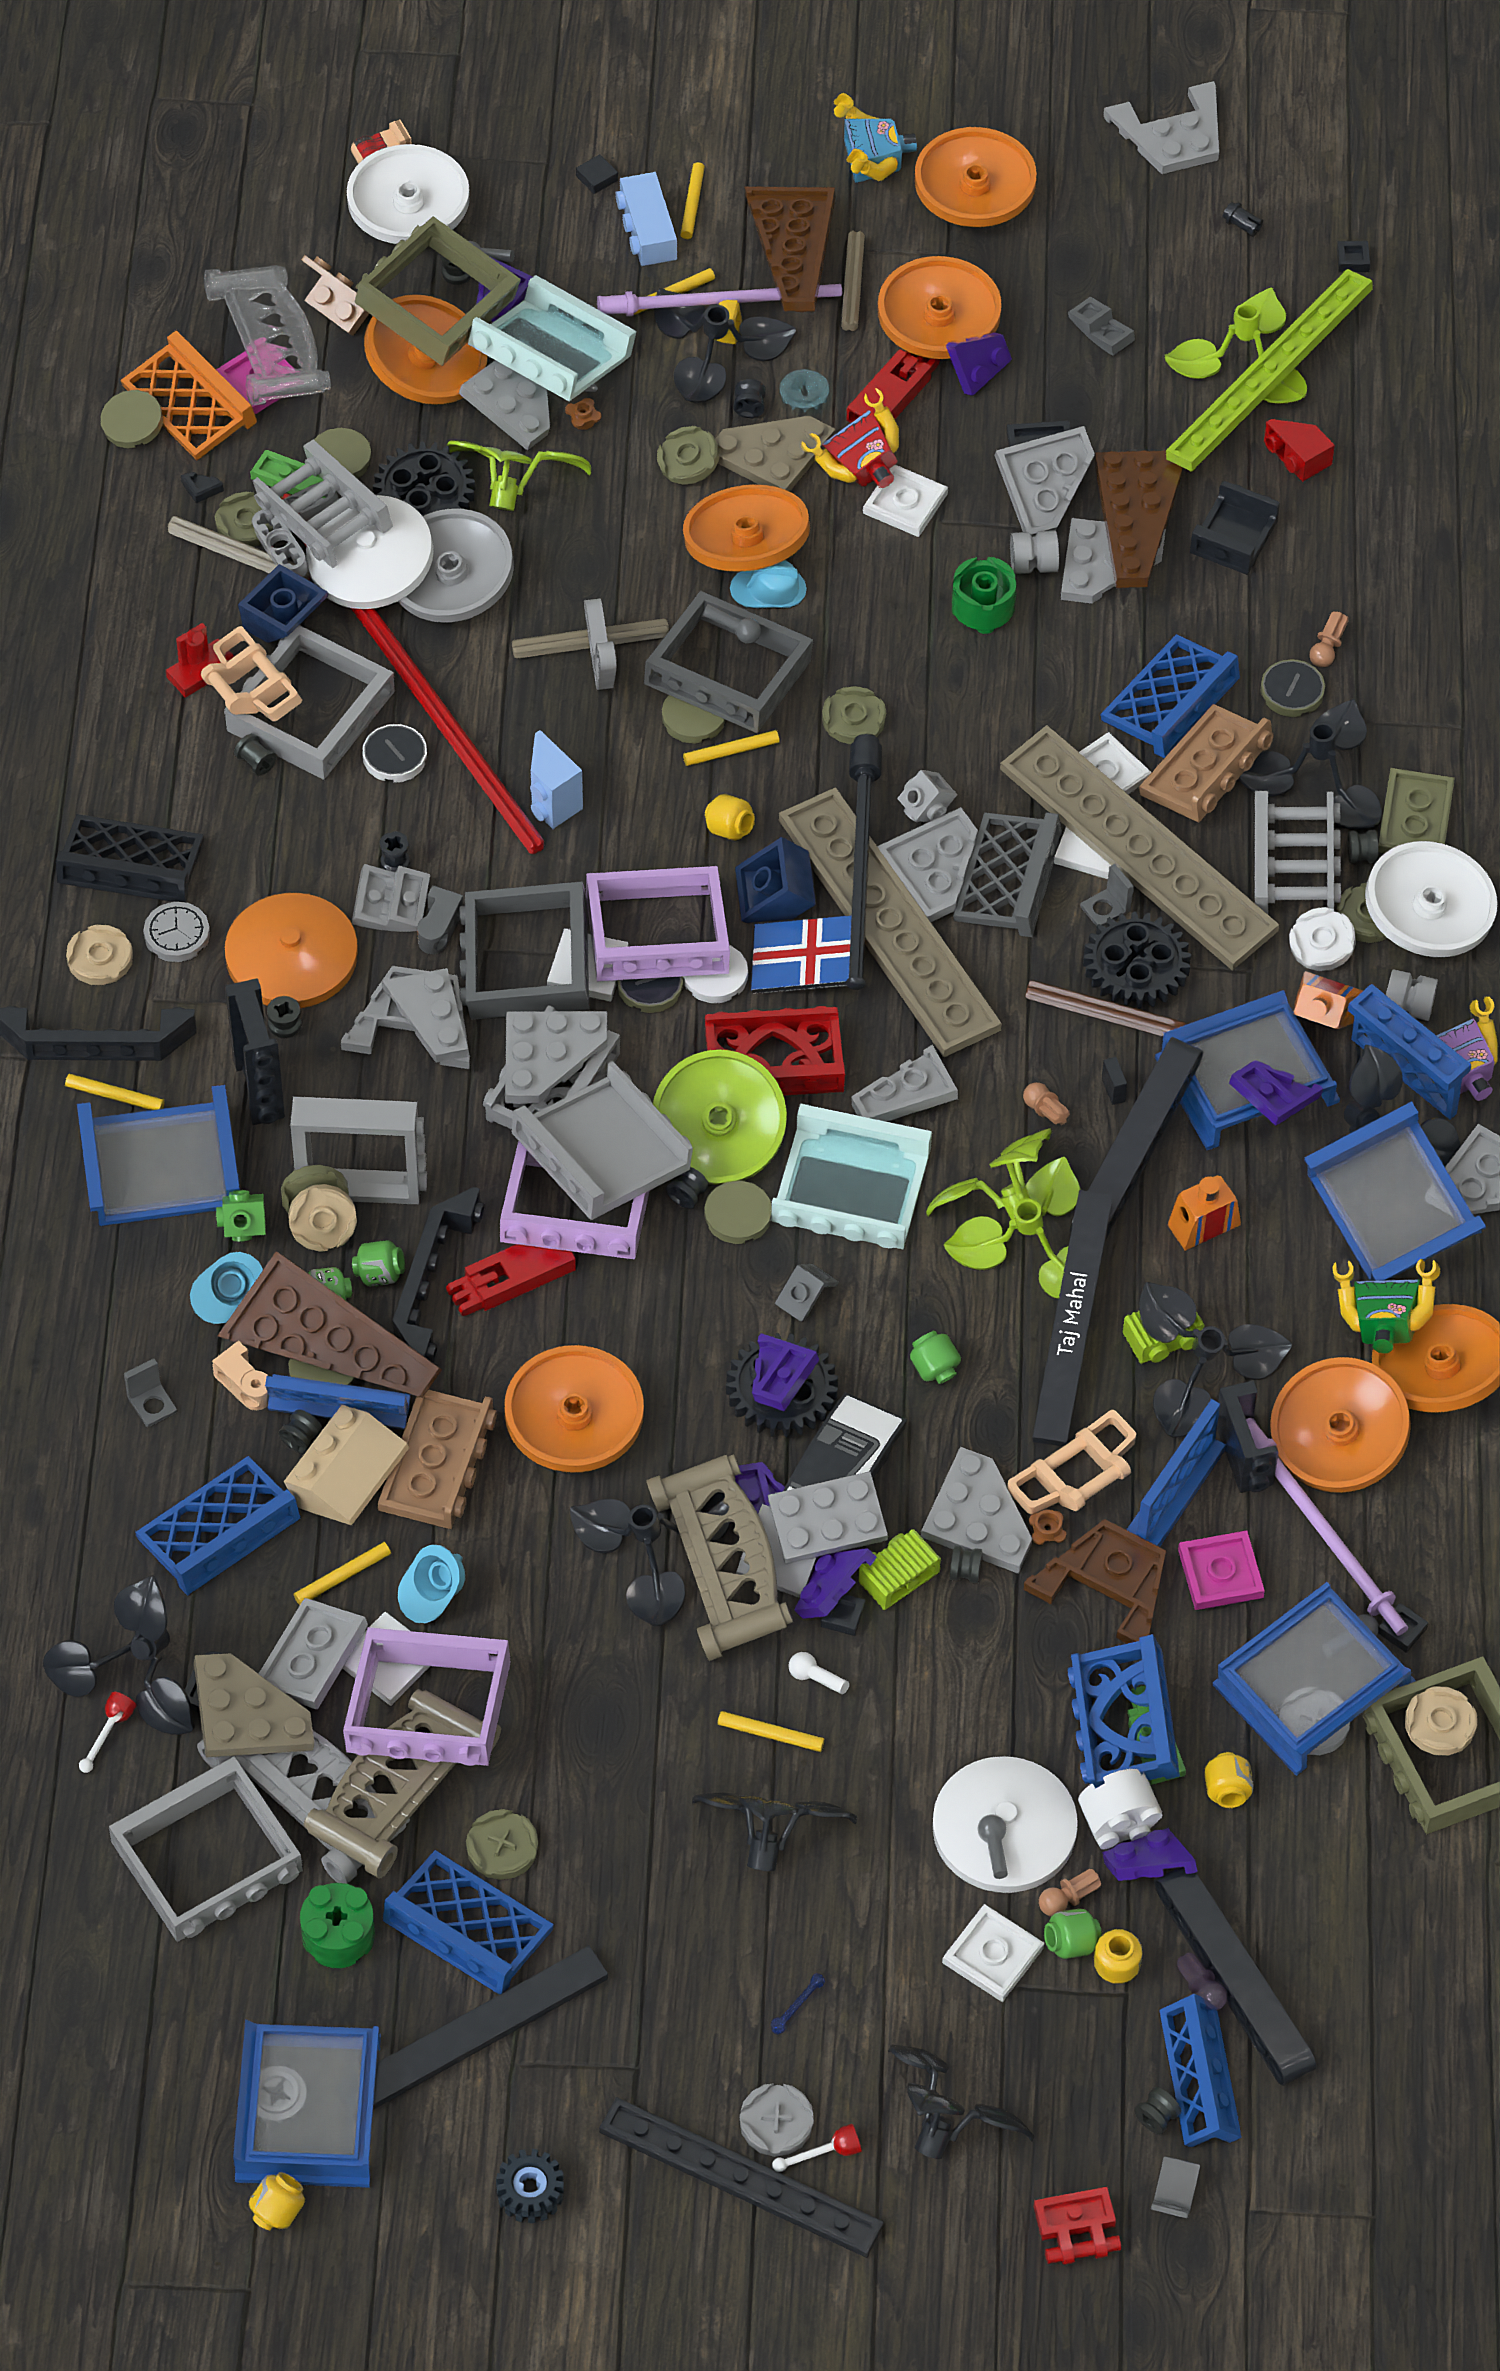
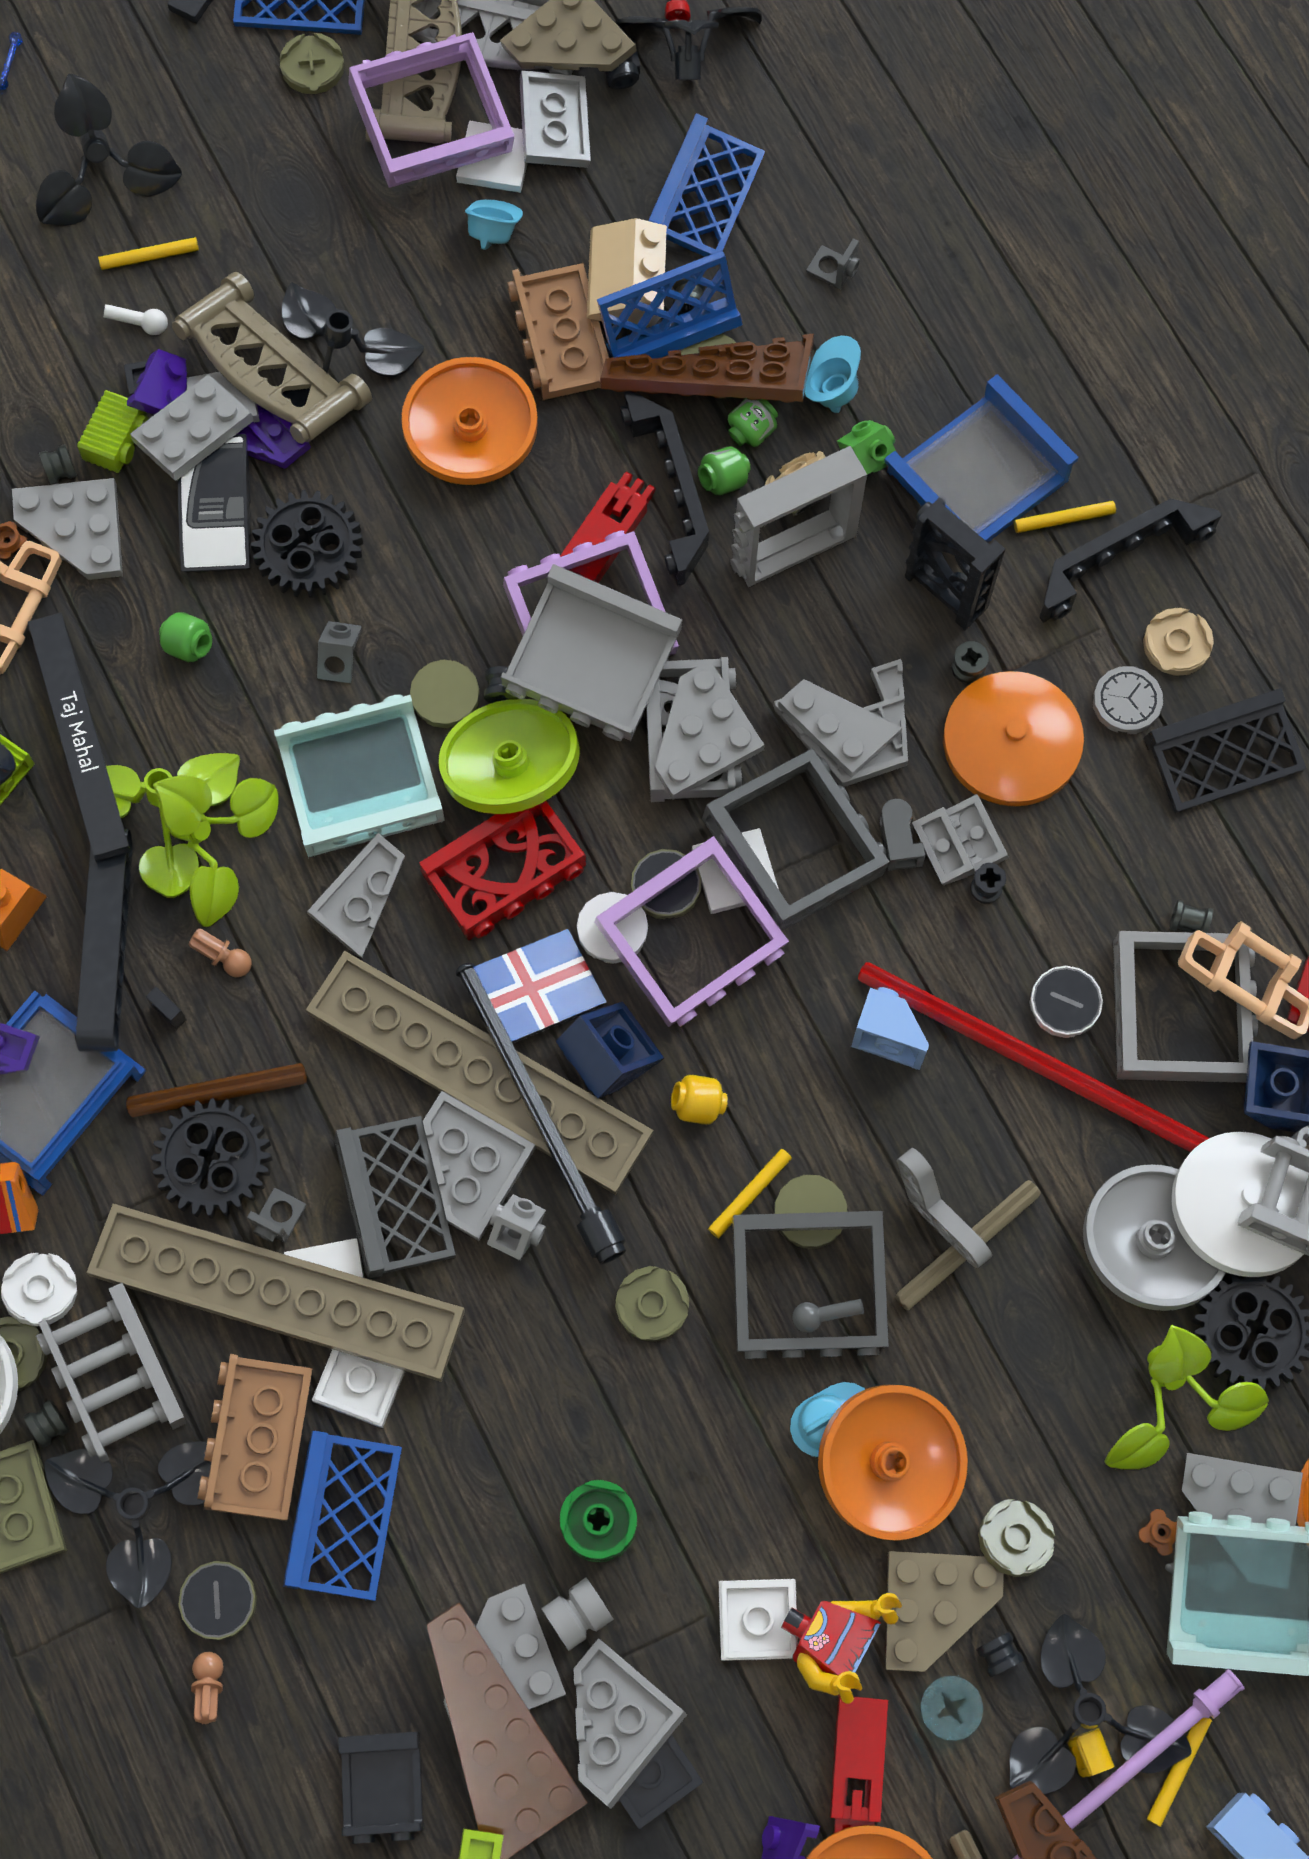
camera: 150 degrees right, 15 degrees up
light nougat leg [212,1340,269,1410] -> none
yellow bar [294,1542,391,1605] -> none
dark purple wing [752,1333,819,1411] -> none

